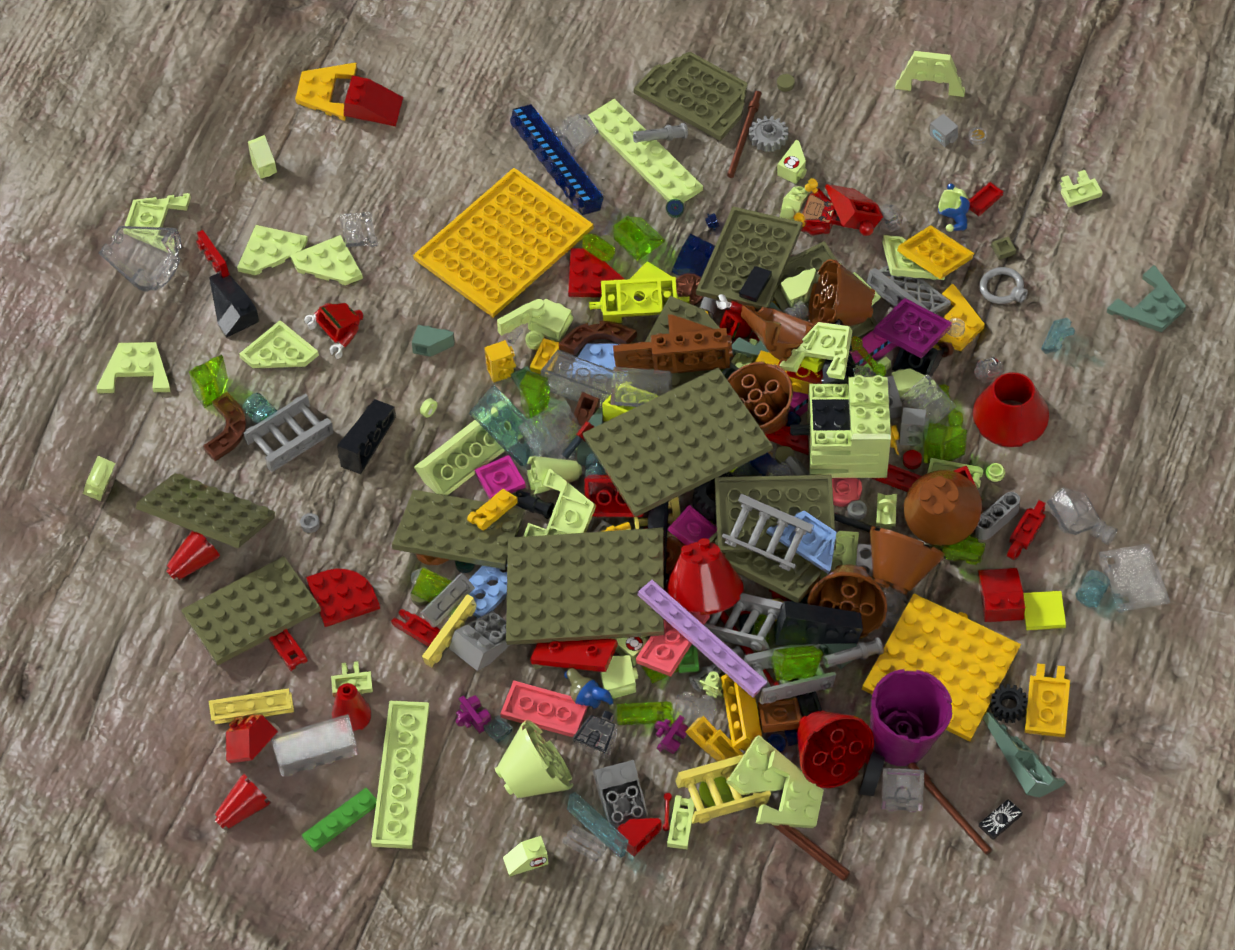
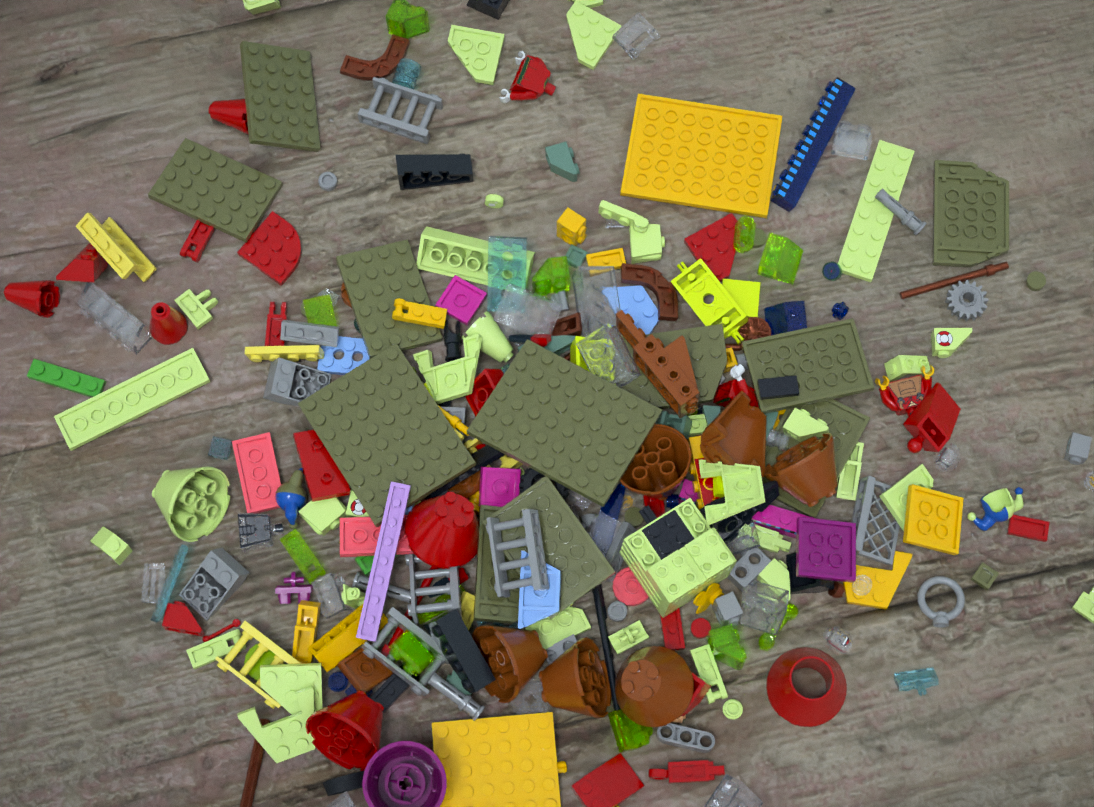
camera: 55 degrees right, 15 degrees up
magenta hips [455,695,491,734] -> none
yellowish green tile [525,331,544,350] -> none
clear neon green bar [850,336,886,377] -> none
sand green wing [1107,265,1186,333] -> none

